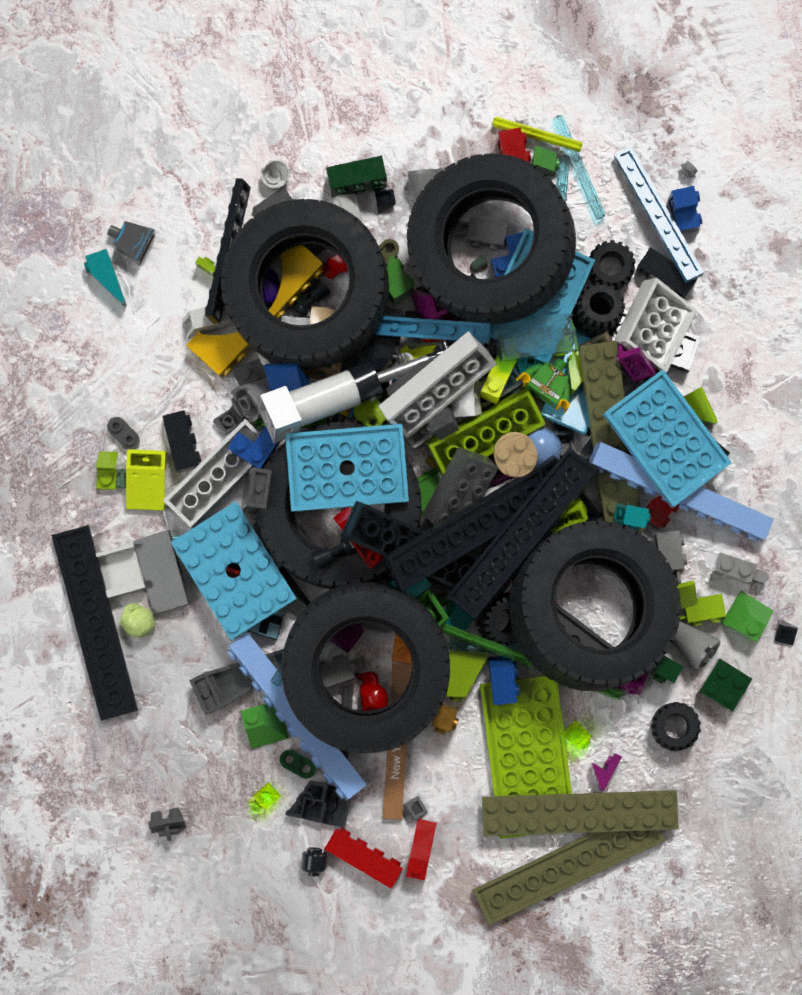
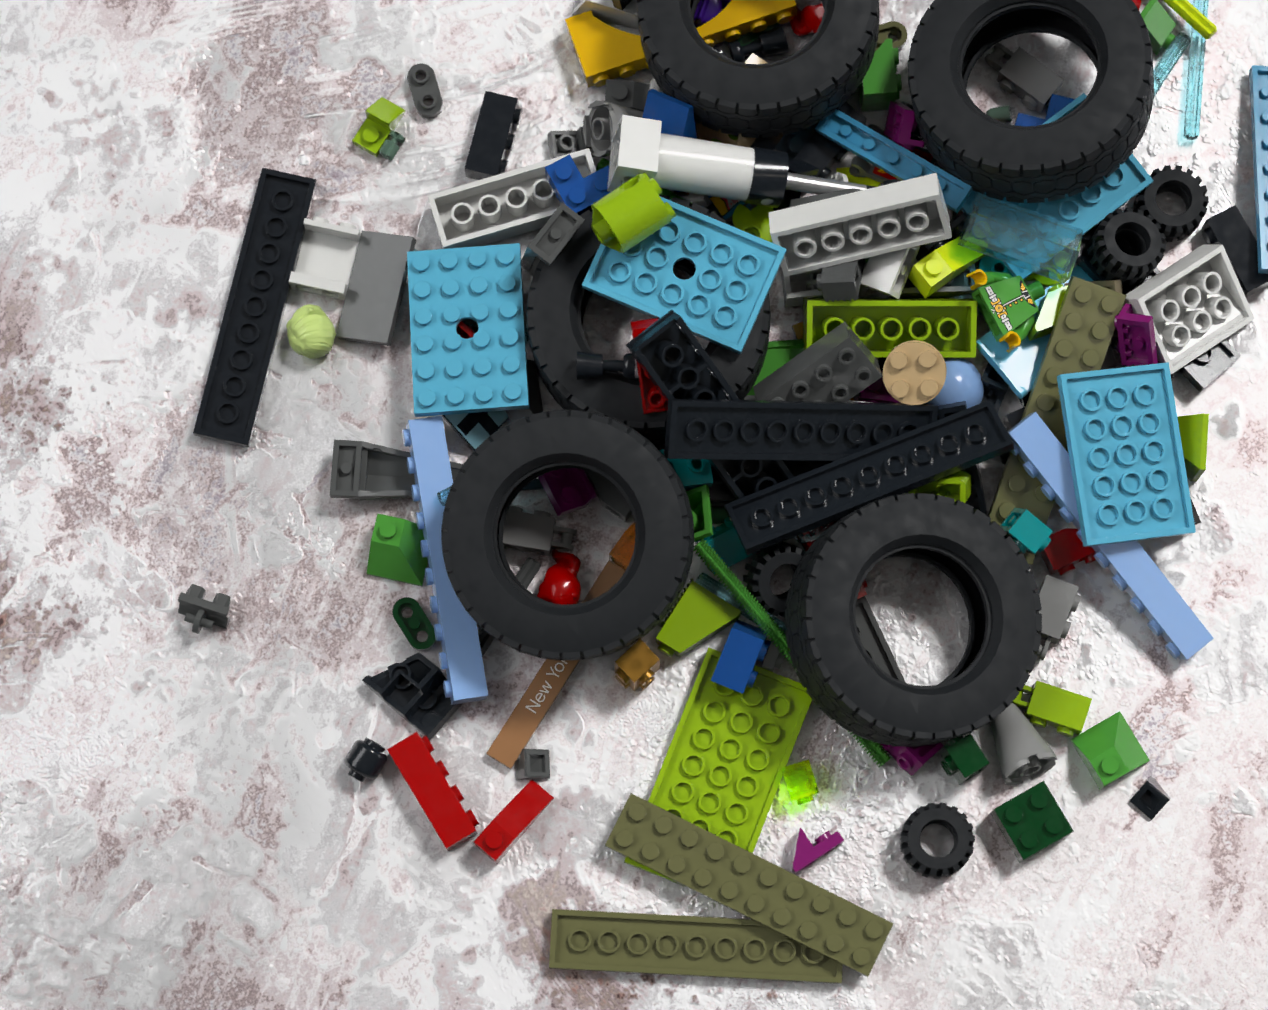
camera: 30 degrees right, 5 degrees down
neon yellow slope [126,449,168,511] -> none
clear neon green bracket [247,782,281,816] -> none
lime slope [677,580,698,609] -> none
light grey brick [712,552,769,585] -> none
none -> lime cylinder [591,172,676,253]

